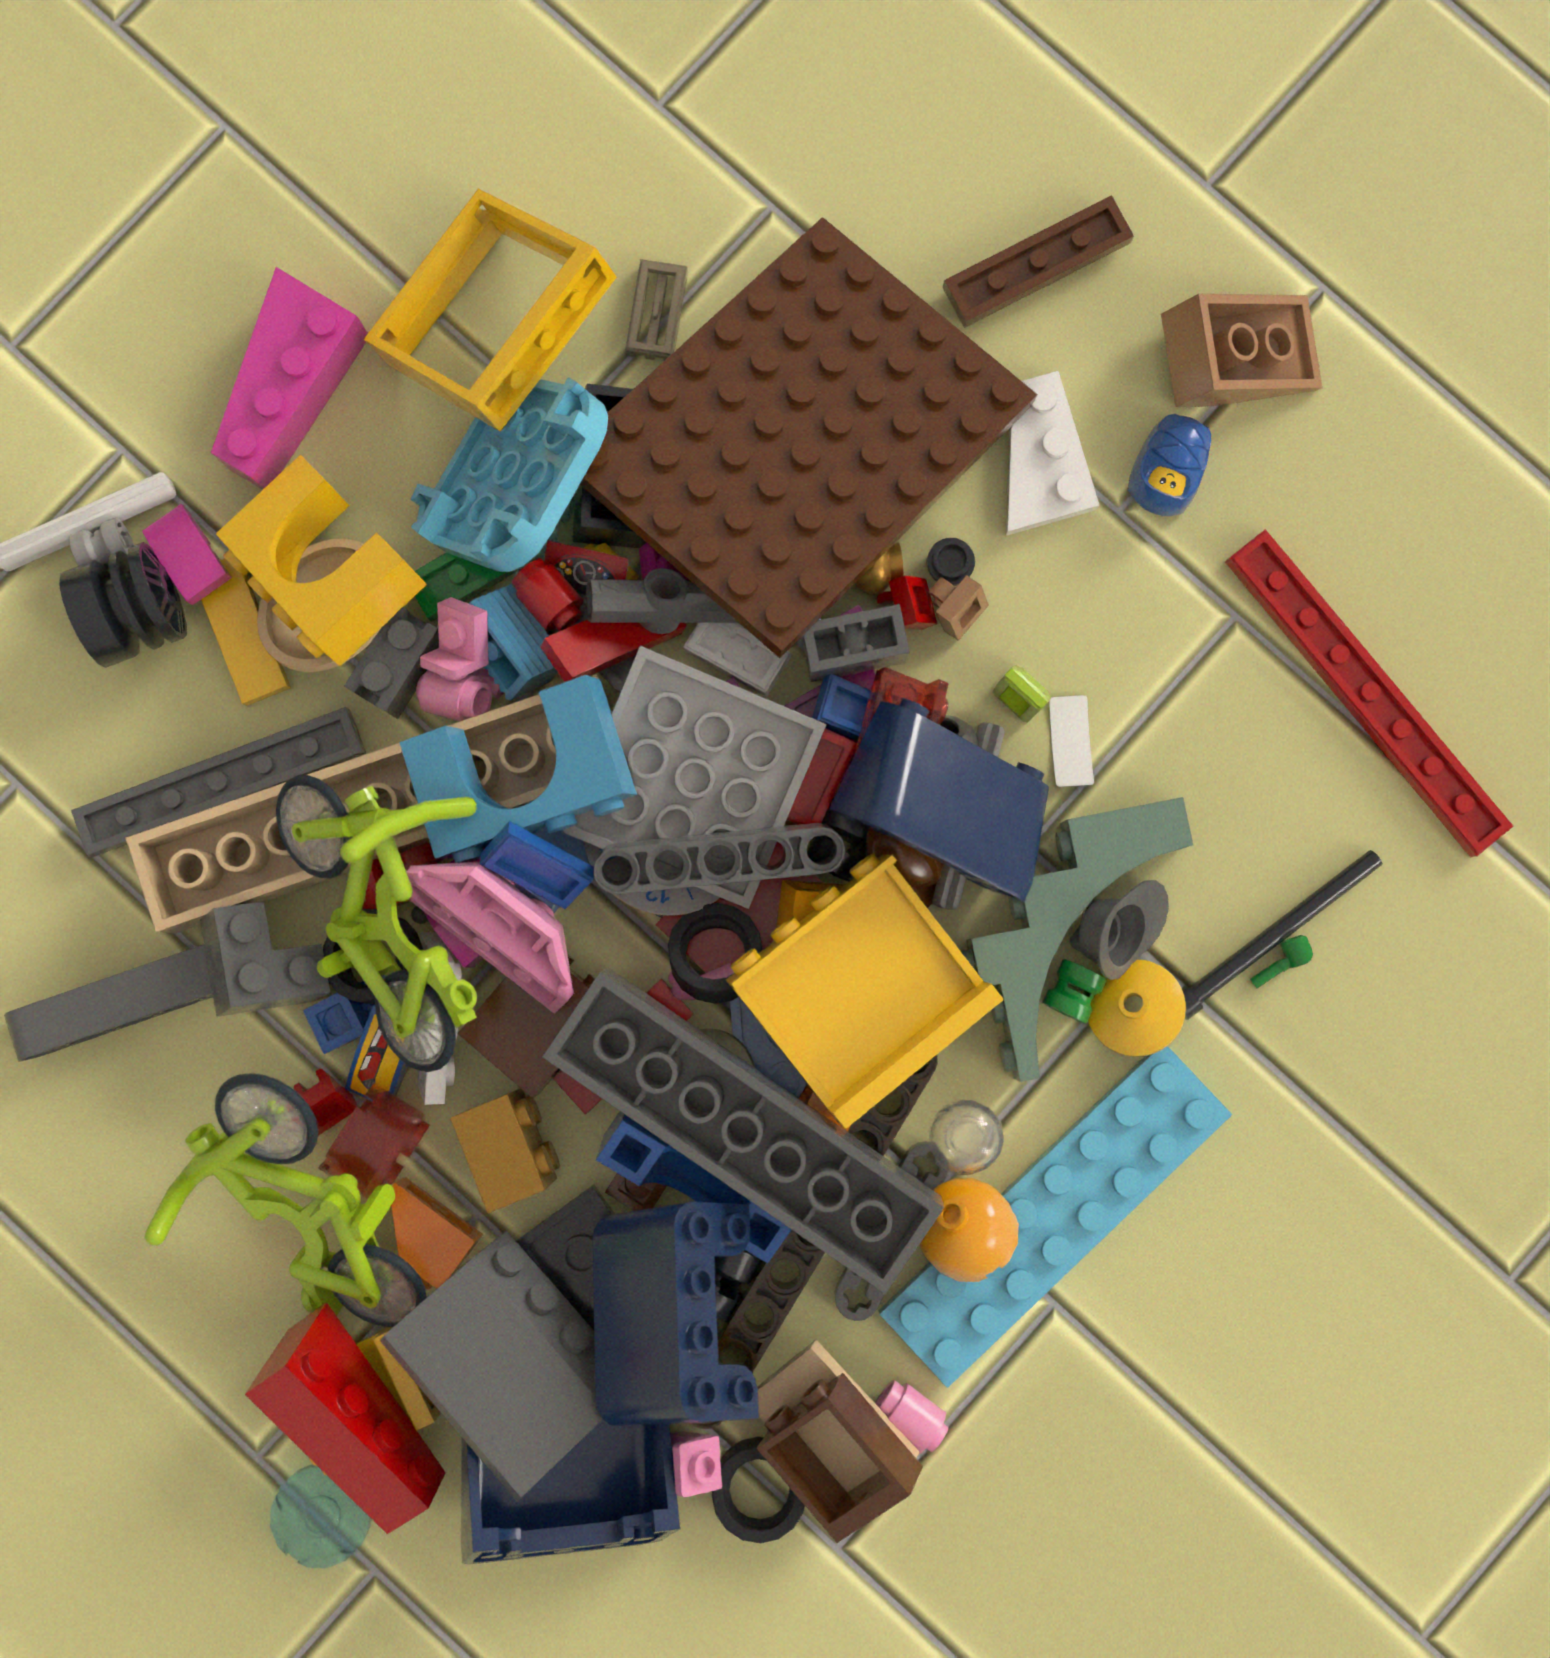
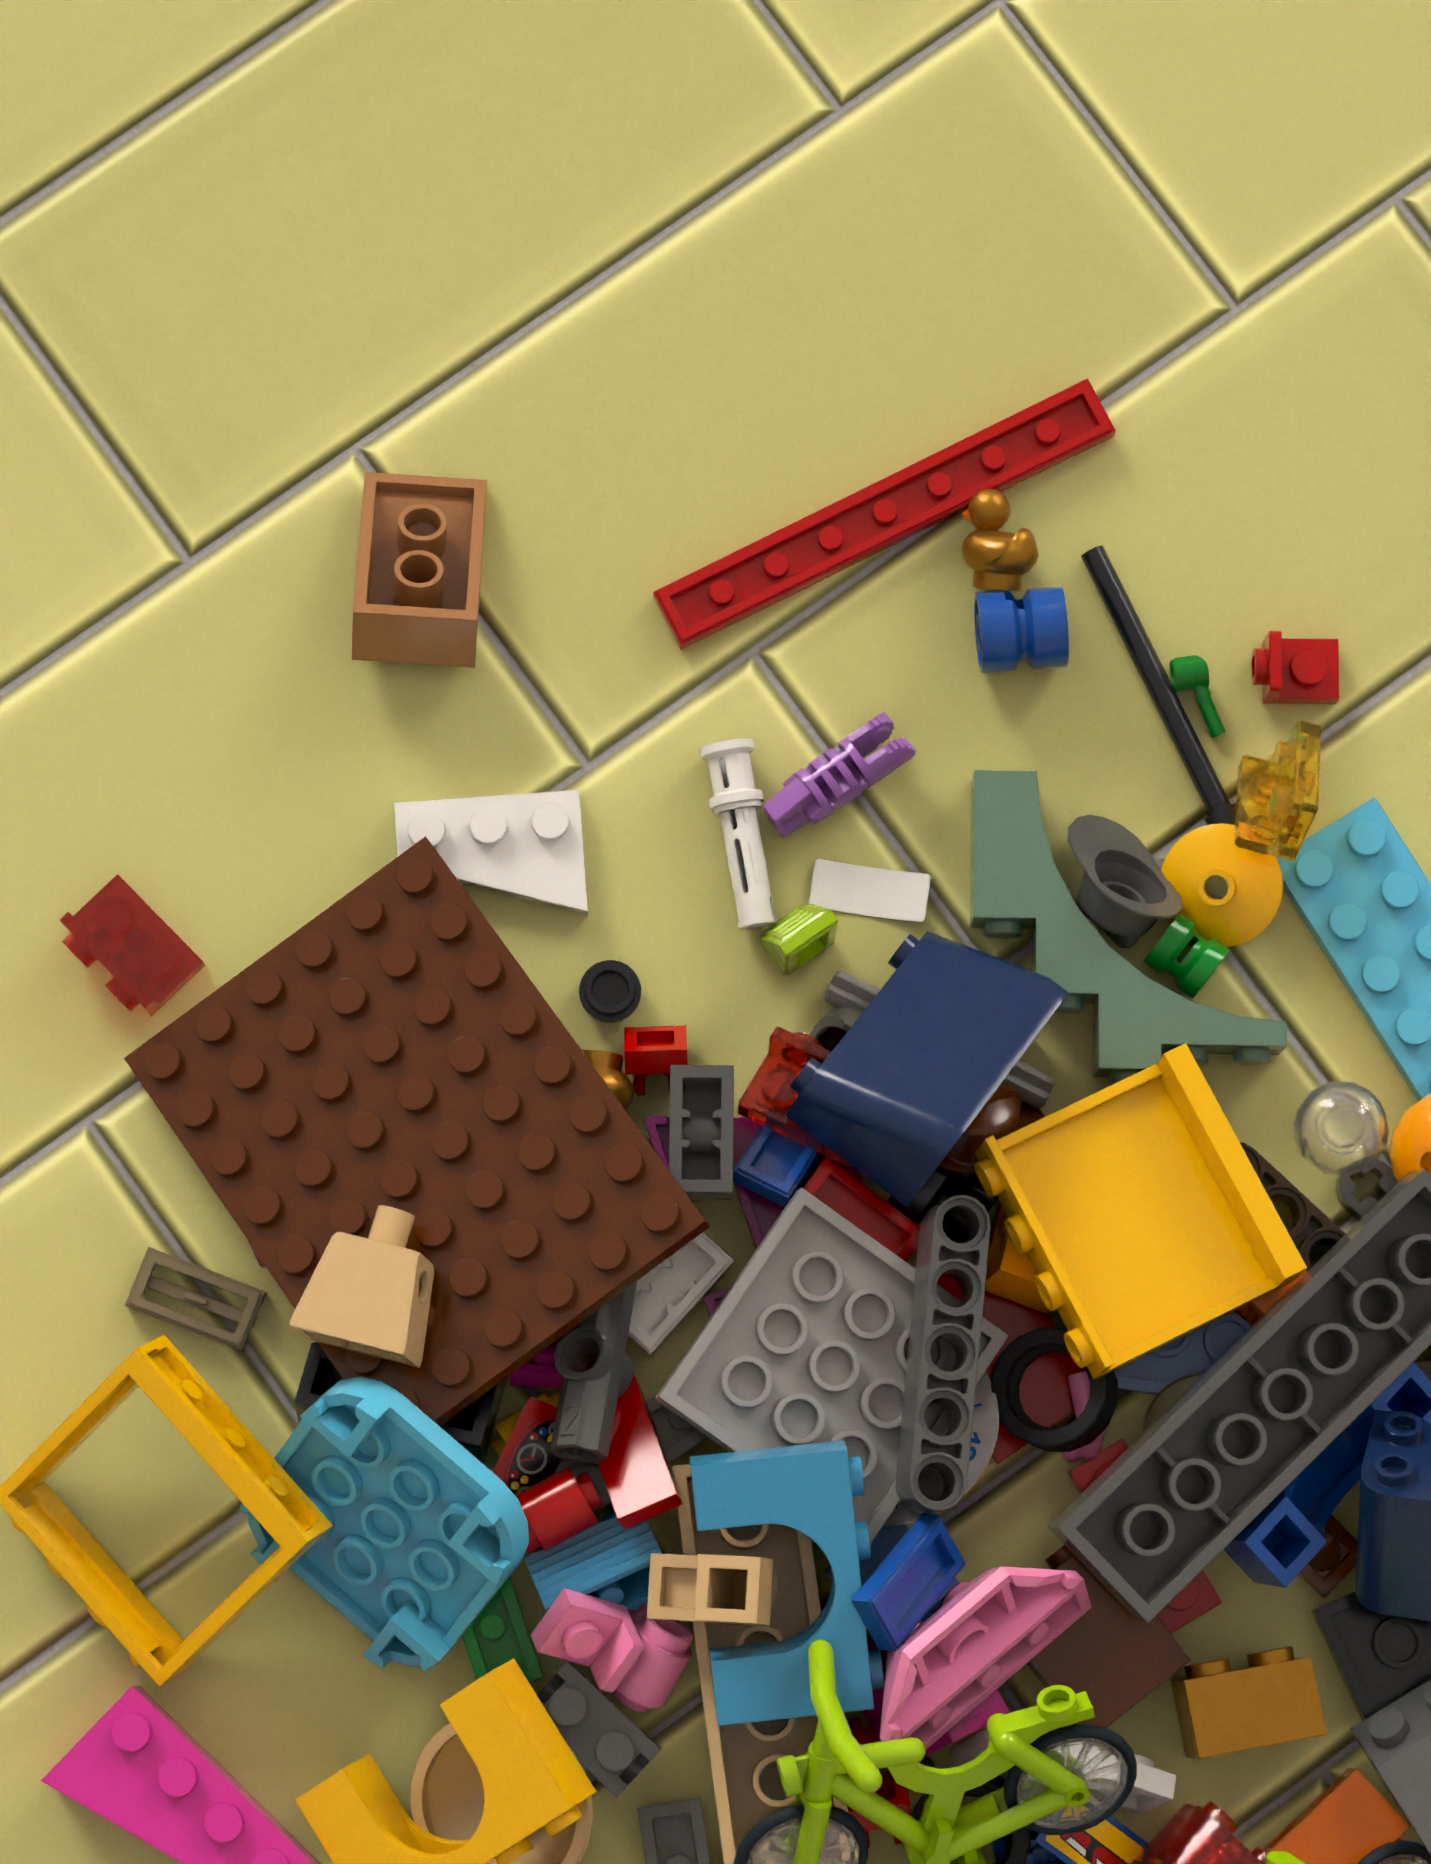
camera: 80 degrees left, 5 degrees down
medium nougat tile [928,575,989,641] -> none
reddish brown plate [942,195,1134,328] -> none
blue piece [1128,413,1211,517] -> none
none -> clear red bracket [59,874,205,1017]
none -> tan torso [289,1205,434,1368]
none -> tan brick [647,1553,774,1626]
none -> white pin [699,738,778,930]
none -> medium lavender hinge [763,712,916,838]
none -> pearl gold animal [961,489,1039,591]
none -> blue wheel [974,587,1069,673]
none -> clear yellow bracket [1234,720,1321,862]
none -> red bracket [1251,631,1339,704]

